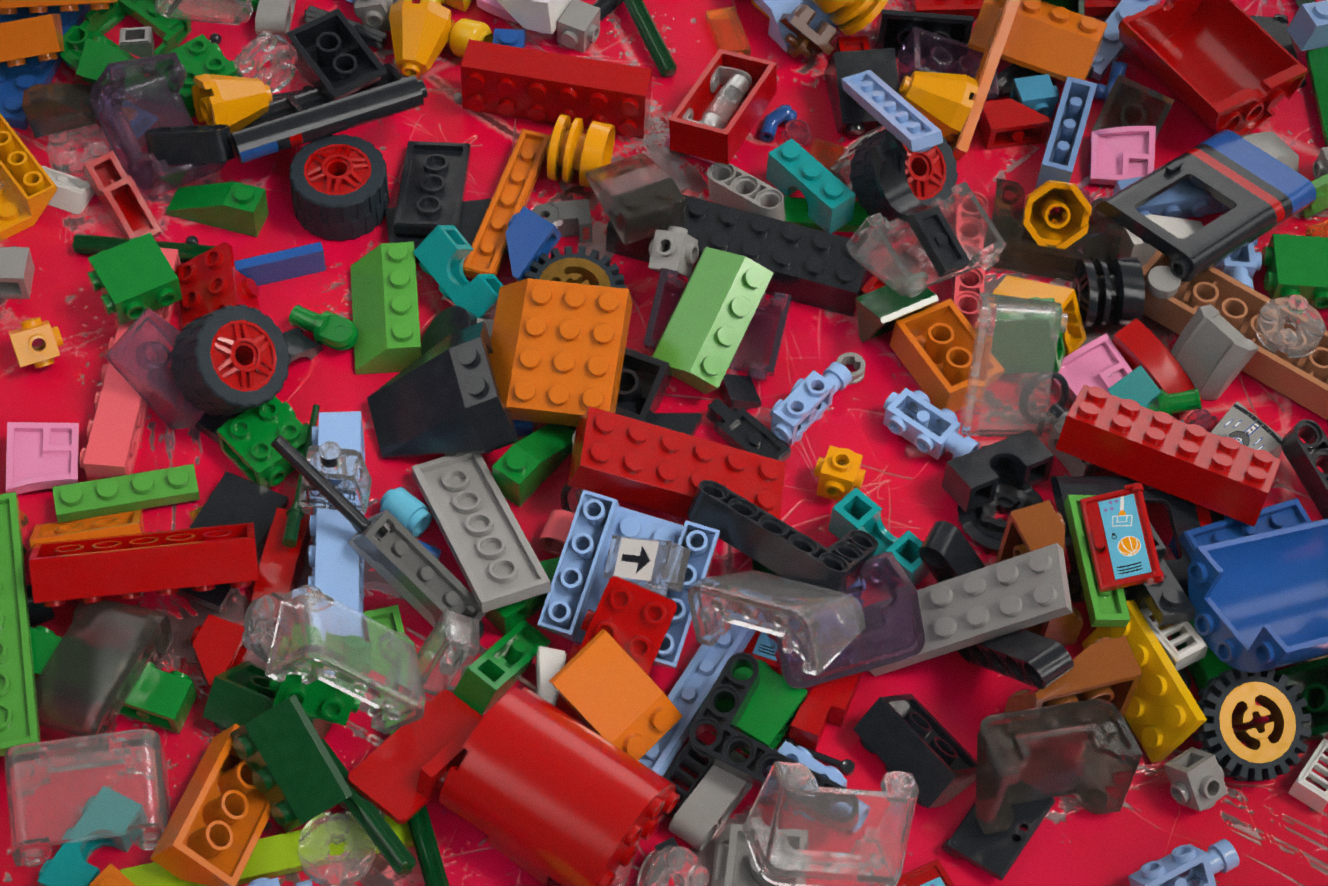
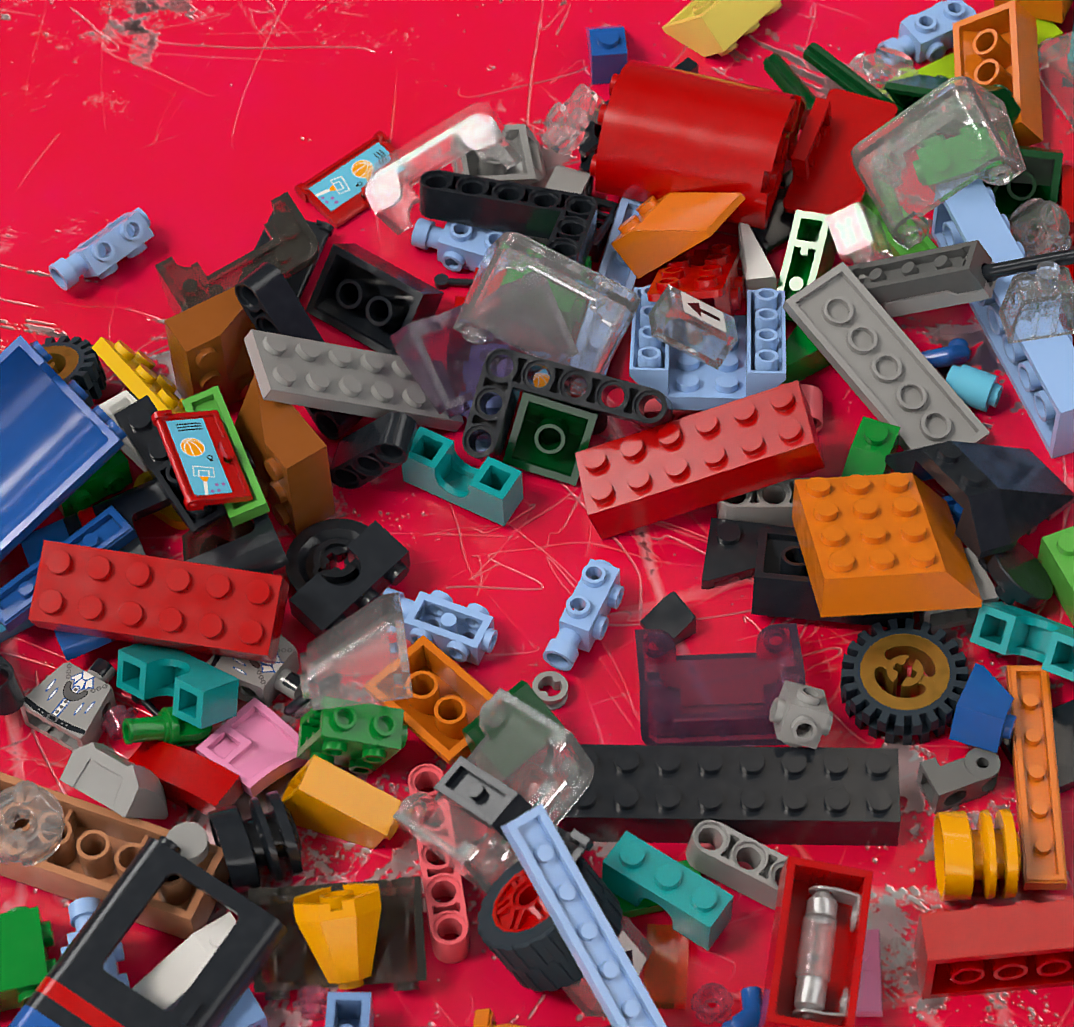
camera: 170 degrees right, 0 degrees up
clear smoke slope [585,153,686,245] -> none
bright green slope [651,247,774,394] -> none
black hinge [706,398,791,462] -> none
light orange brick [814,445,866,502] -> none
light grey brick [1164,747,1228,811] -> none

